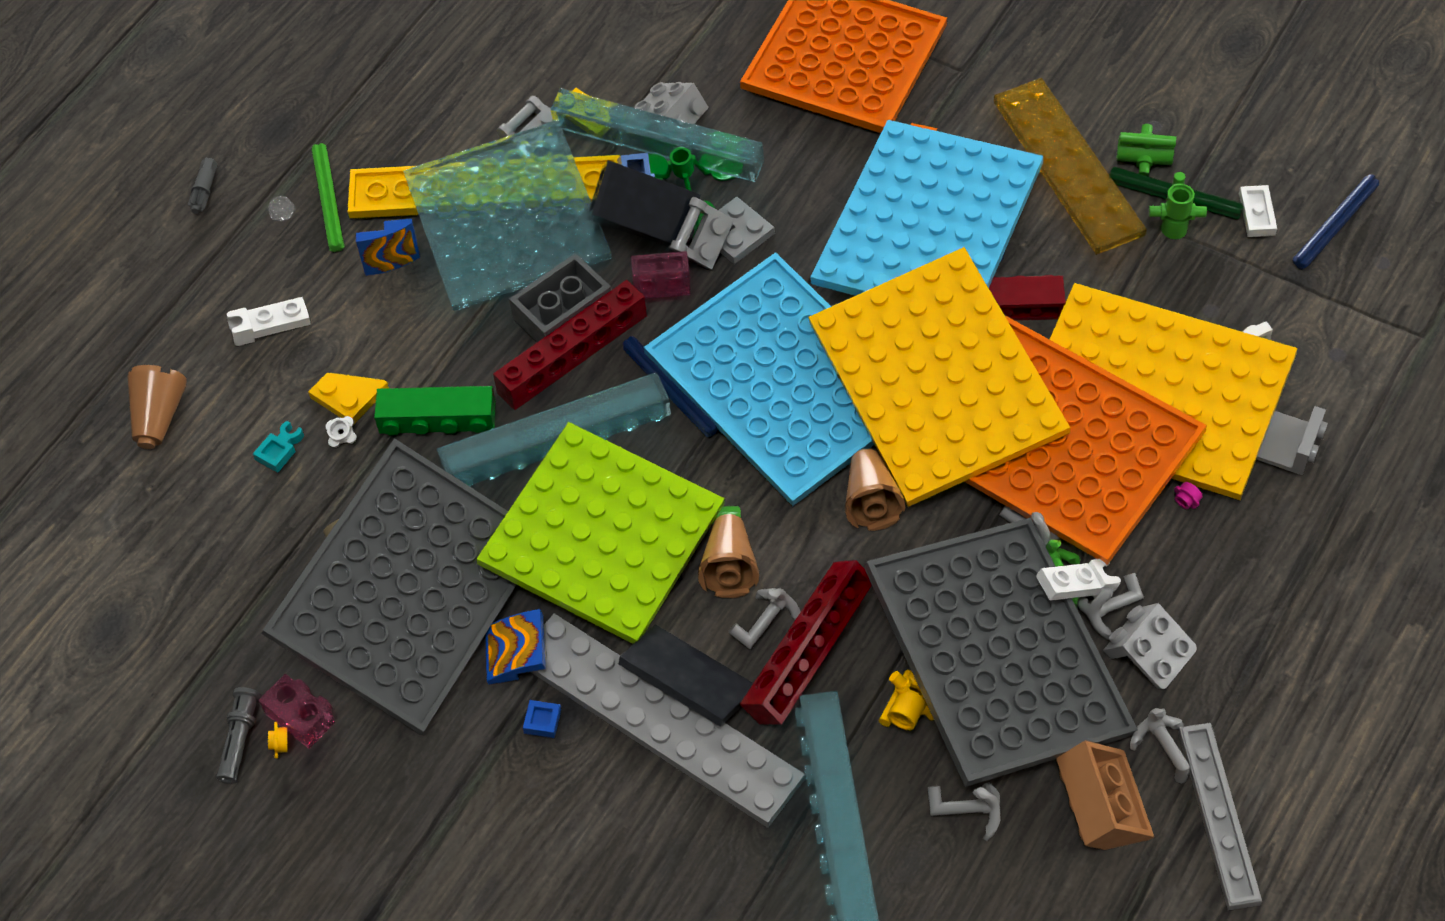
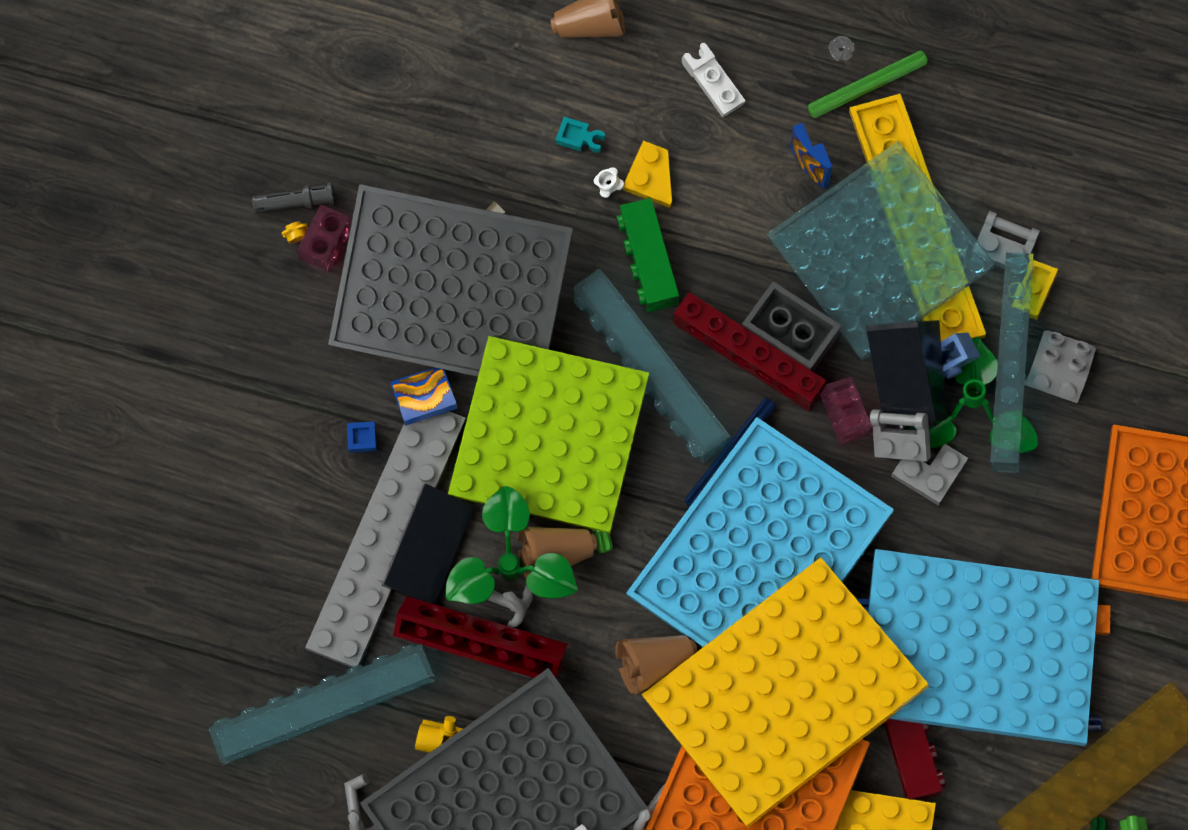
camera: 75 degrees right, 15 degrees up
none -> green plant [446,486,578,604]

